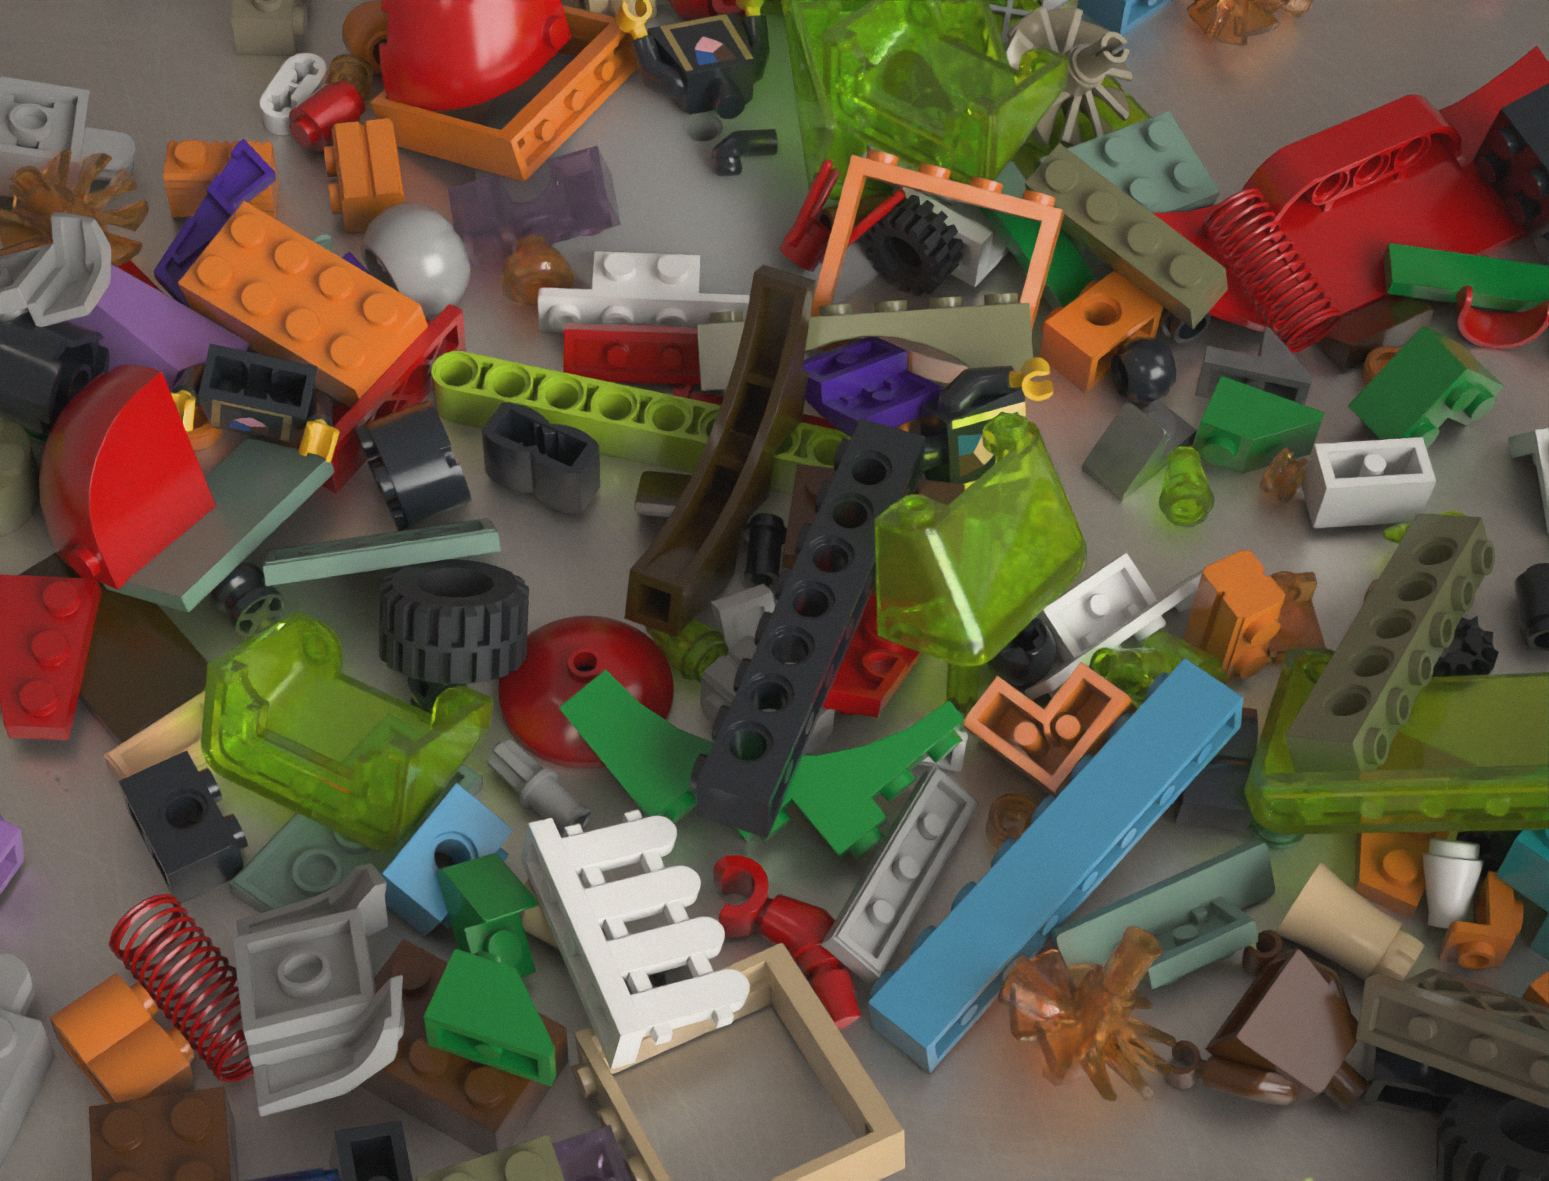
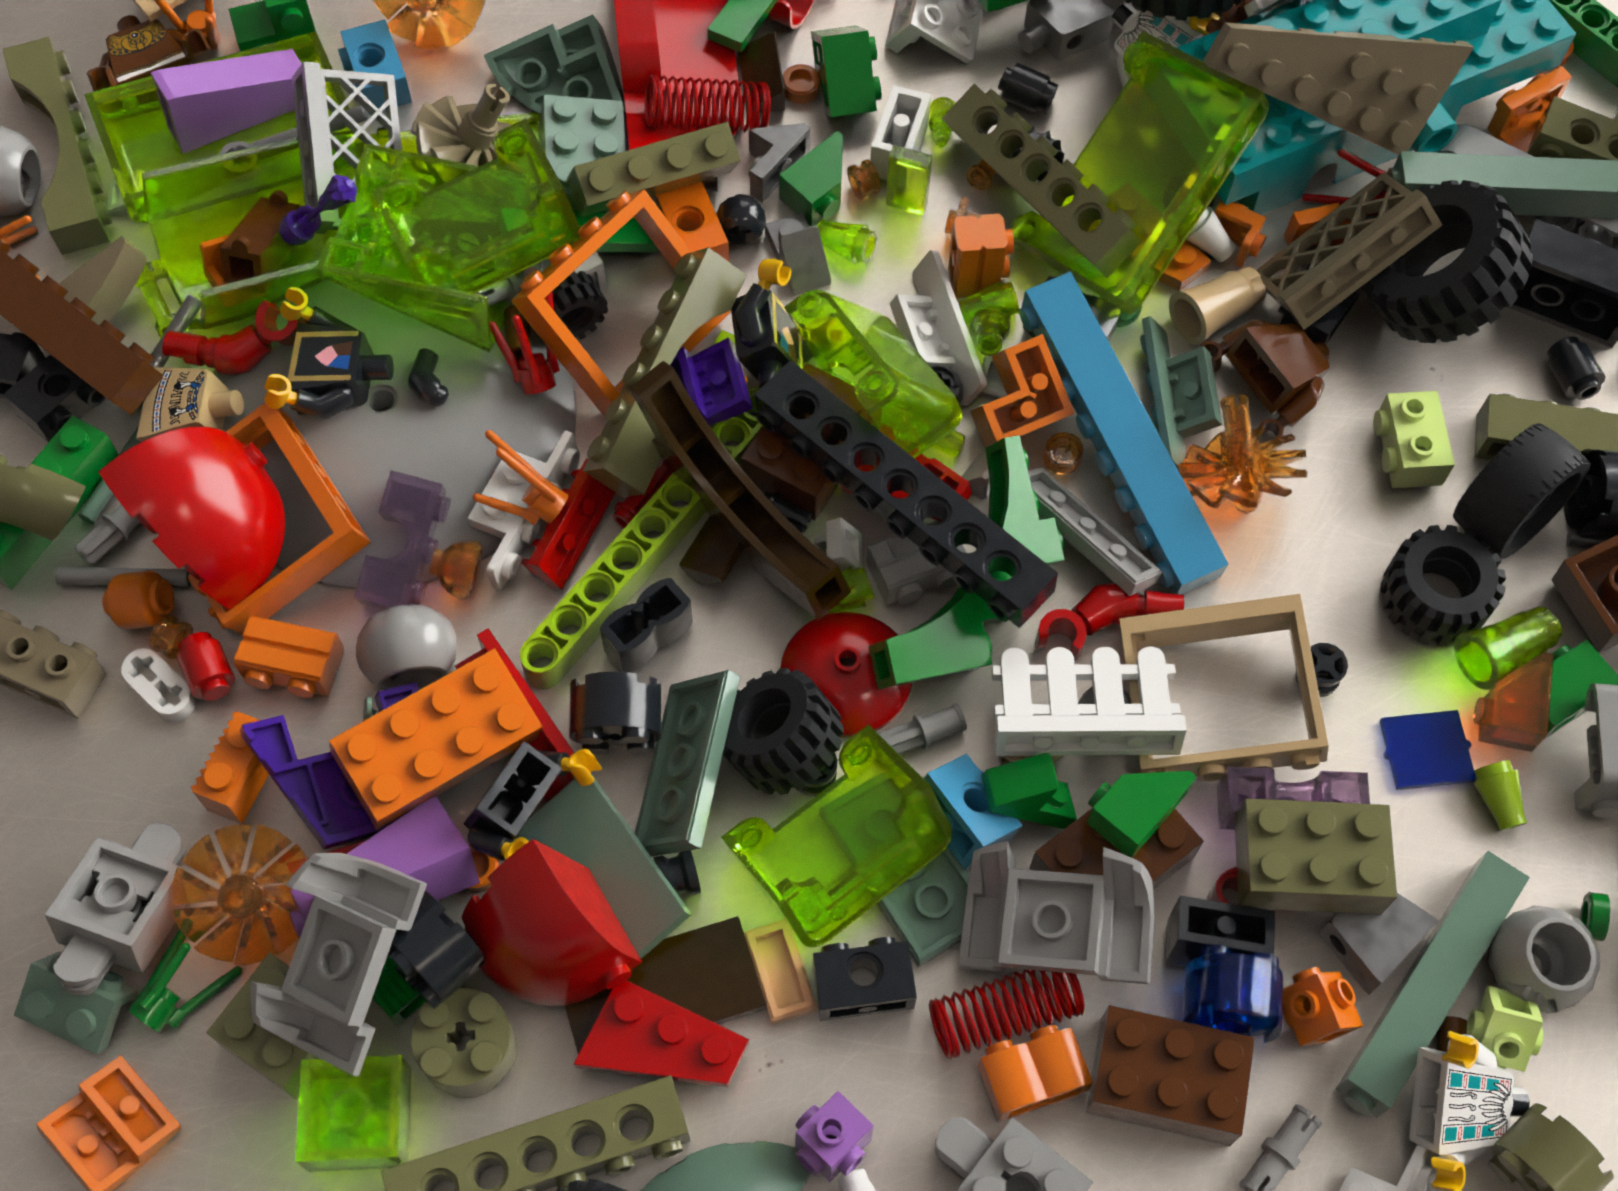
camera: 65 degrees left, 10 degrees up
none -> orange plant [473,430,568,525]
none -> sand green brick [484,14,626,115]
none -> clear neon green tile [886,145,933,215]

